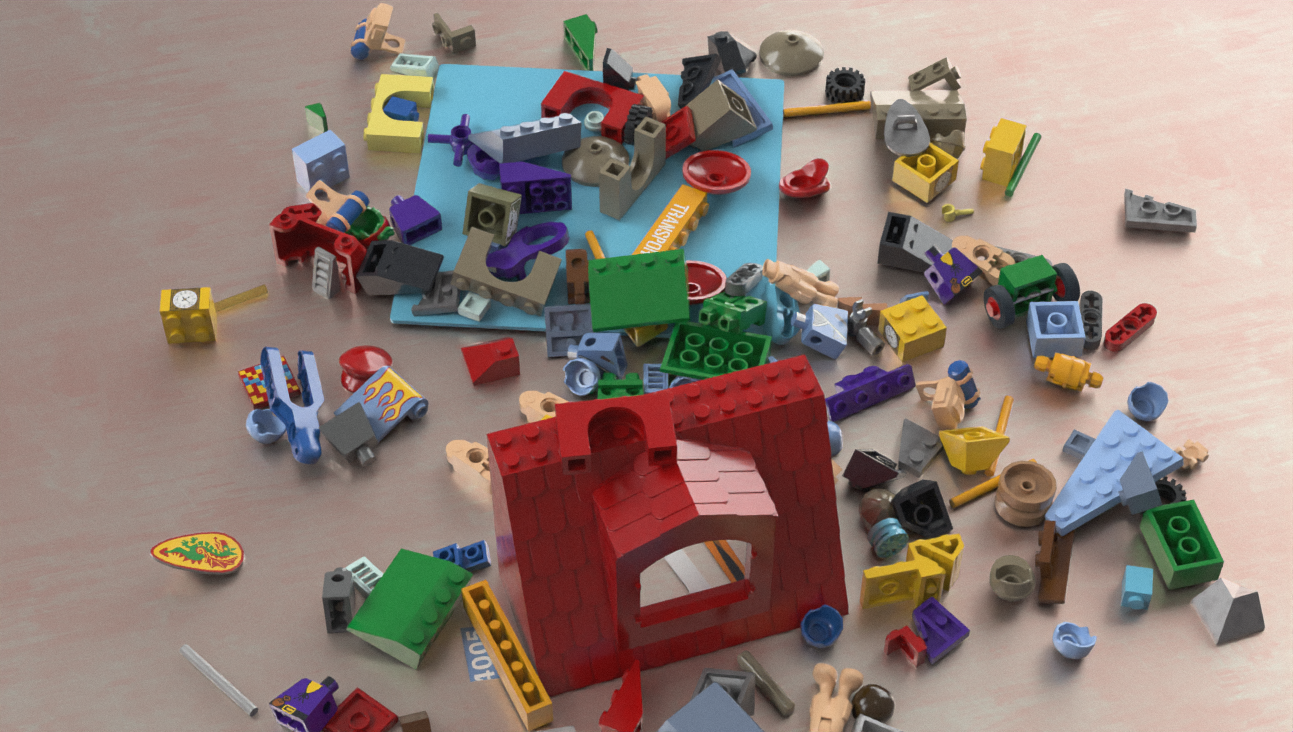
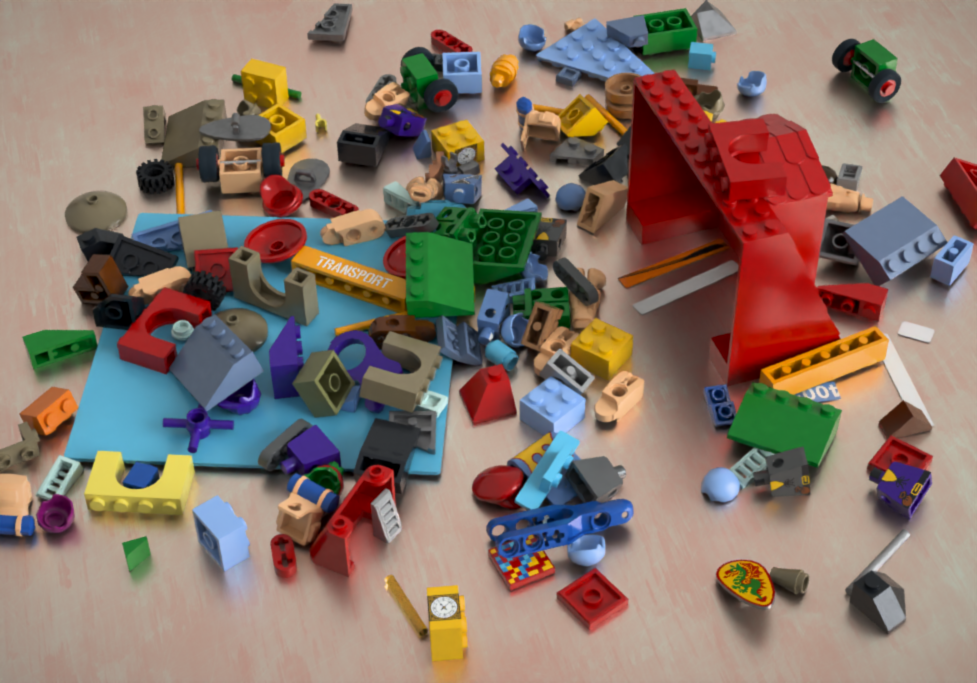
camera: 90 degrees left, 5 degrees down
none -> orange brick [19,387,78,436]
none -> magenta hair [36,494,75,533]
none -> reddish brown brick [73,254,129,304]
none -> brick [196,142,285,194]
none -> dark grey beam [258,419,313,471]
none -> flat silver shield [287,158,330,204]
none -> red beam [309,189,359,218]
none -> light nougat piece [320,209,386,246]
none -> medium azure brick [485,340,519,371]
none -> medium azure bracket [514,430,580,510]
none -> medium nougat brick [520,301,563,351]
none -> light blue brick [520,376,586,436]
none -> light grey brick [539,348,595,395]
none -> red tile [557,568,629,630]
none -> light blue hair [701,467,740,503]
none -> dark tan cone [770,567,809,594]
none -> black slope [850,570,906,634]

